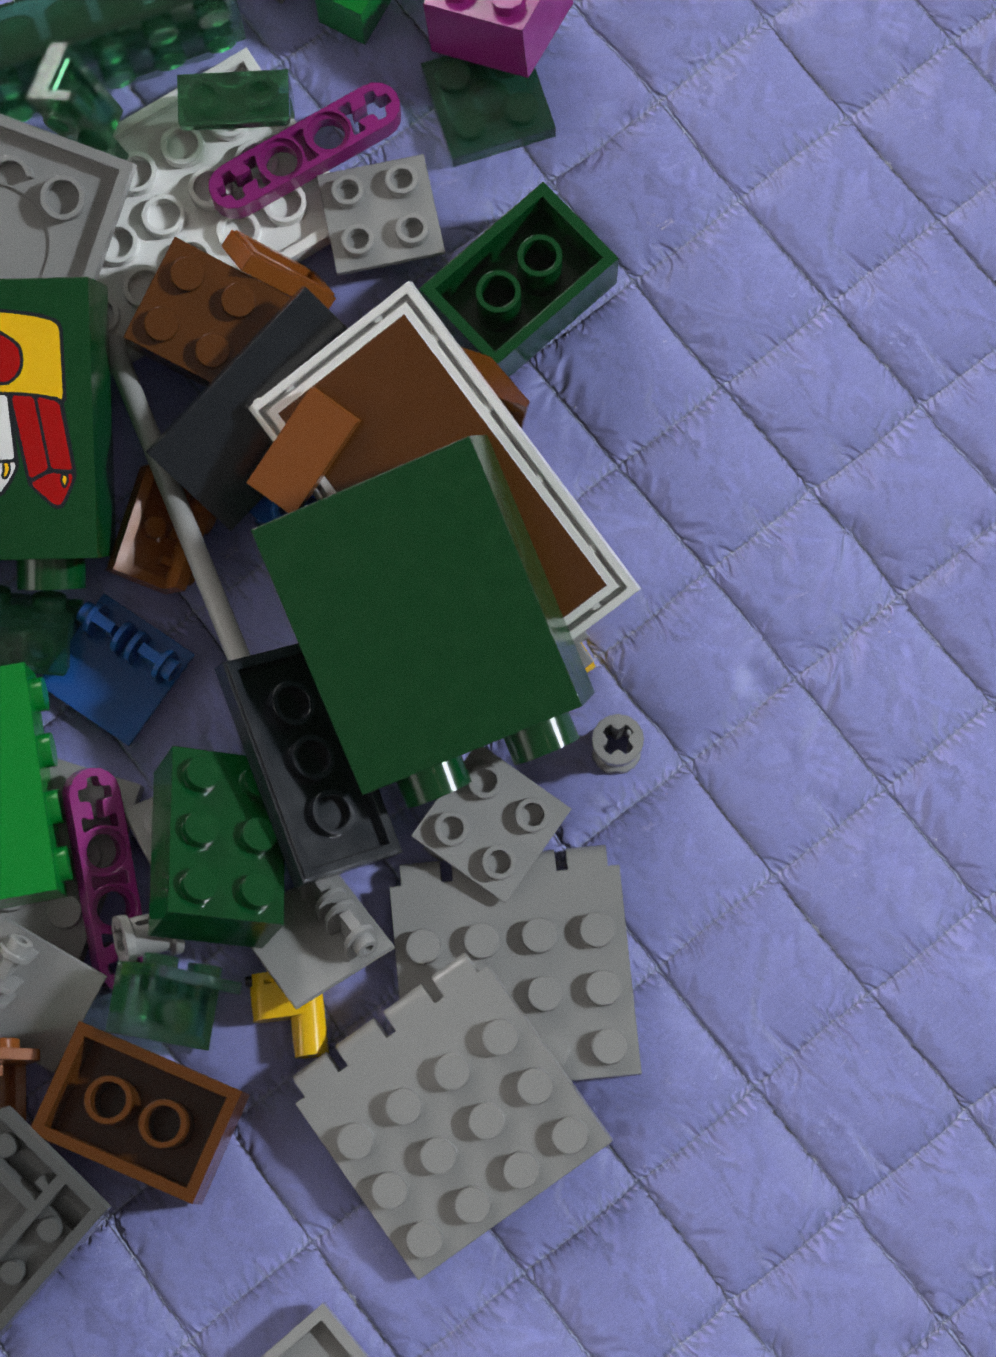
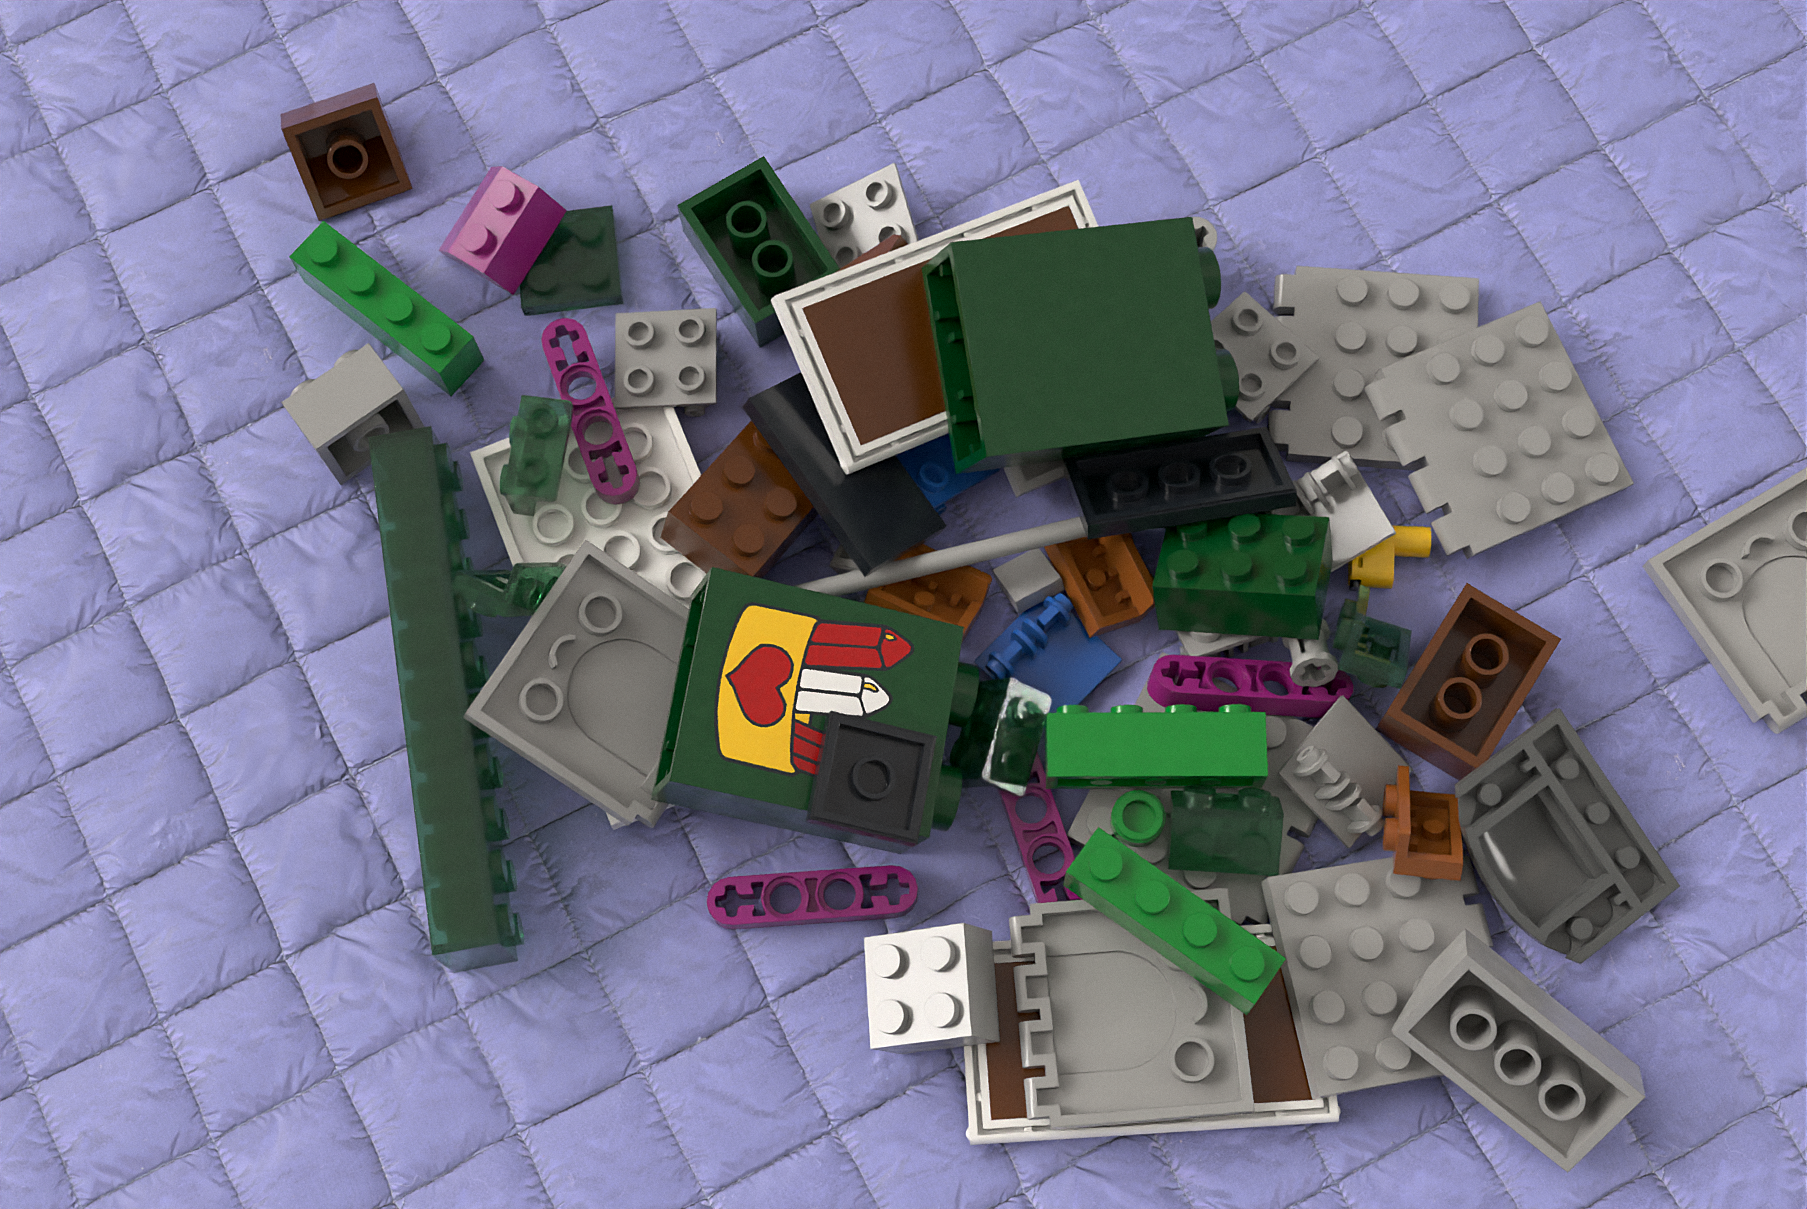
camera: 80 degrees left, 5 degrees down
dark orange tile [221,230,336,309] -> none
dark orange tile [246,387,362,513] -> none
none -> light grey hinge [810,163,919,269]
none -> light grey tile [992,548,1065,614]
none -> dark orange bracket [1044,533,1155,638]

